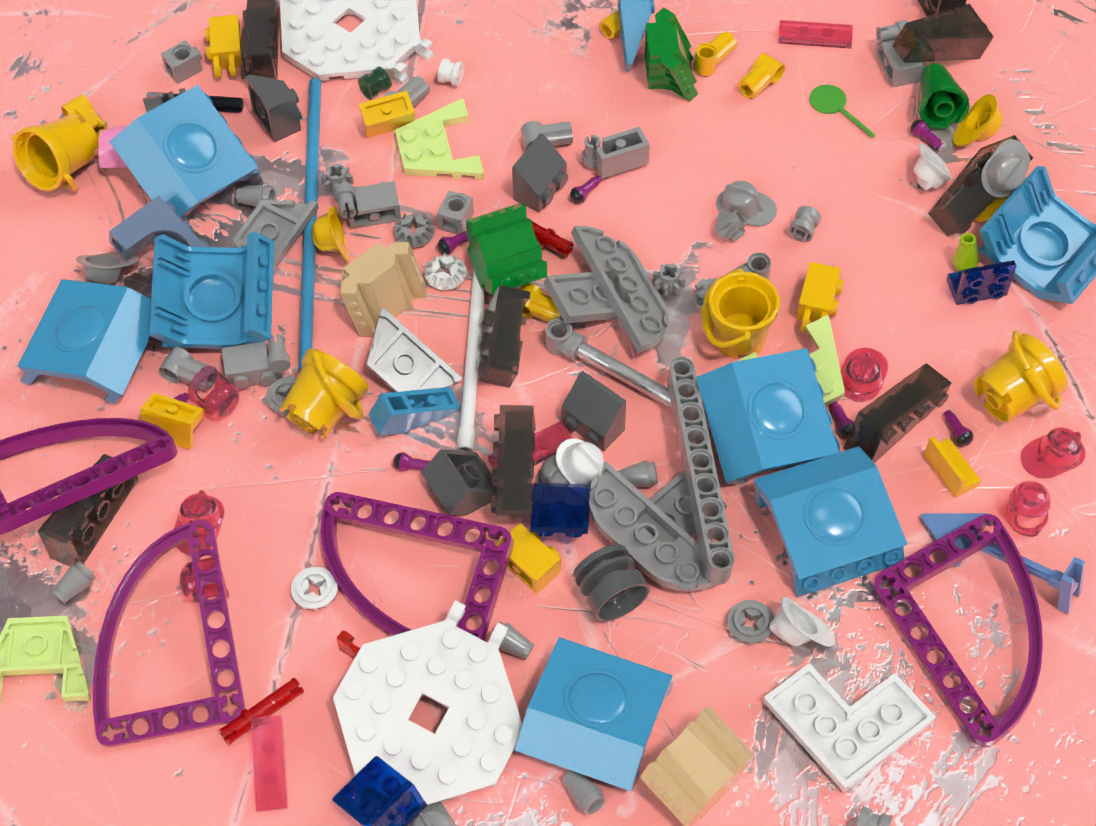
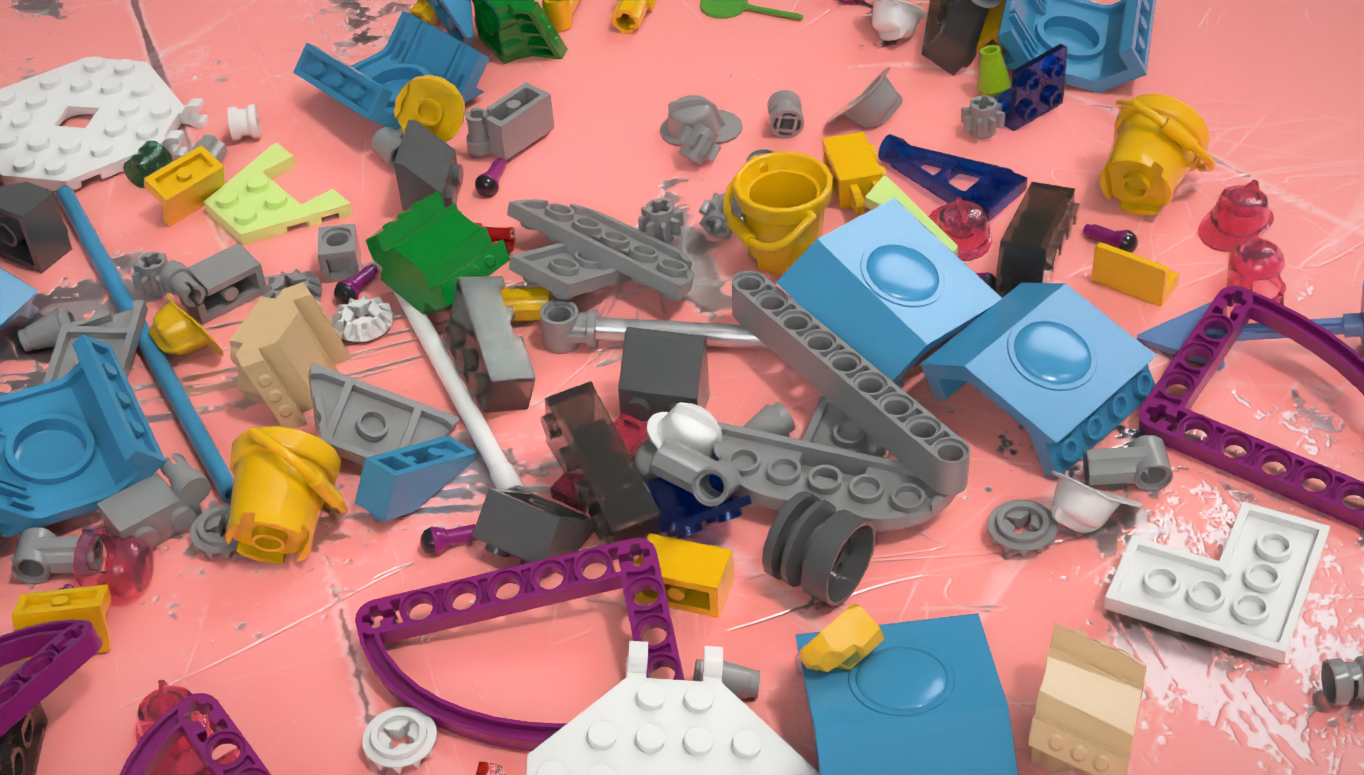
camera: 25 degrees left, 15 degrees down
none -> dark azure panel [293,10,490,130]
none -> yellow tile [394,75,466,142]
none -> light grey piece [651,437,741,506]
none -> yellow rock [799,603,884,673]
none -> light grey piece [826,67,903,127]
none -> clear blue plate [878,134,1028,222]
none -> light grey gear [961,95,1005,140]
none -> light grey piece [1083,435,1173,492]

